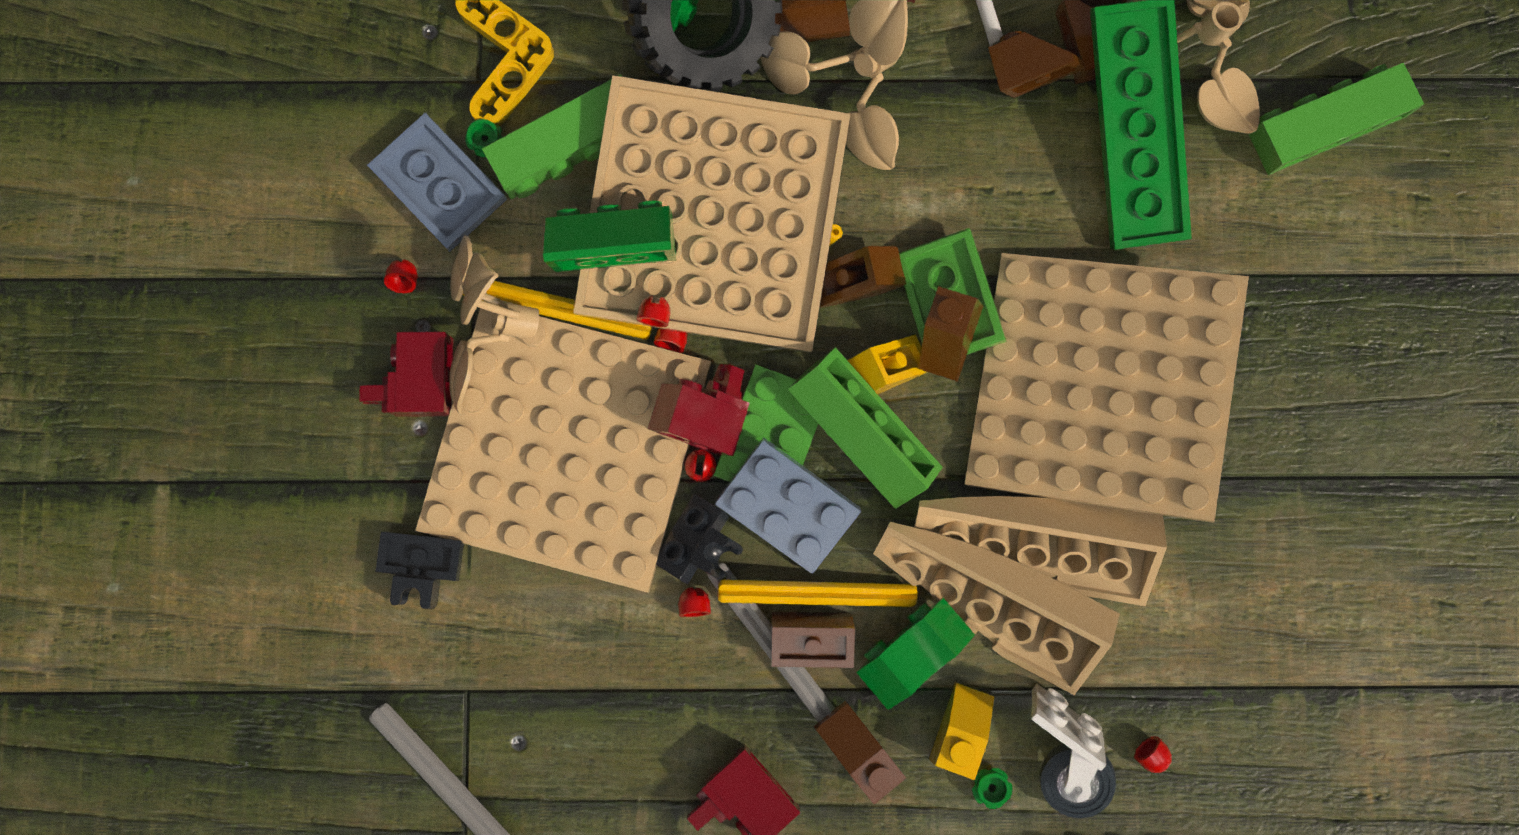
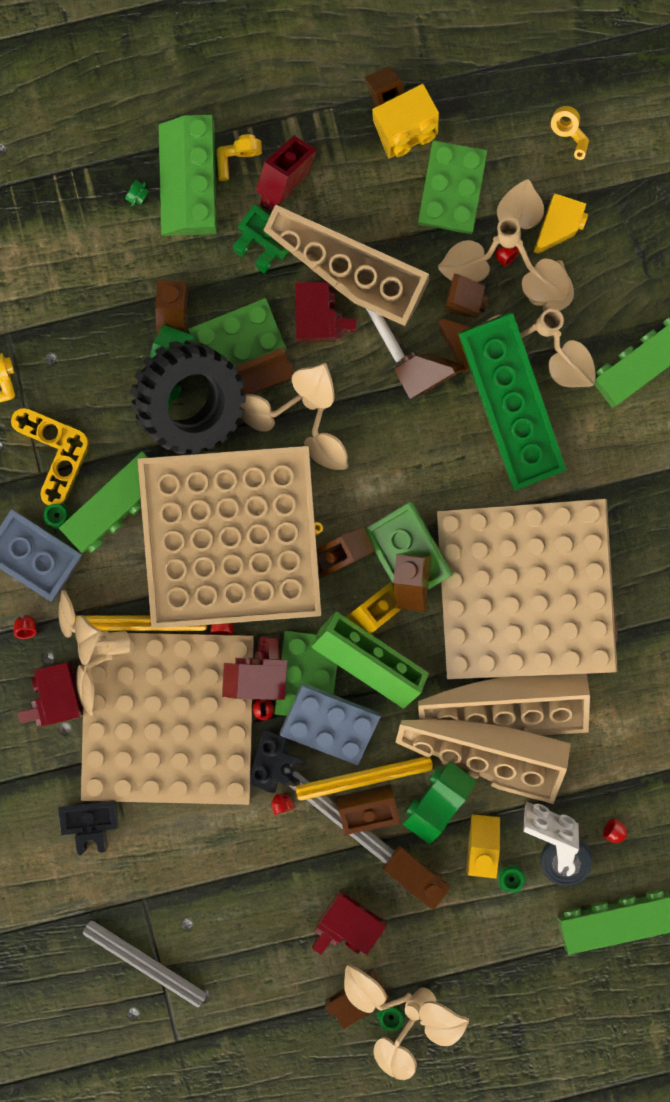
camera: 10 degrees left, 5 degrees up
green slope [543,201,677,272] -> none
red hinge [636,295,671,327] -> none

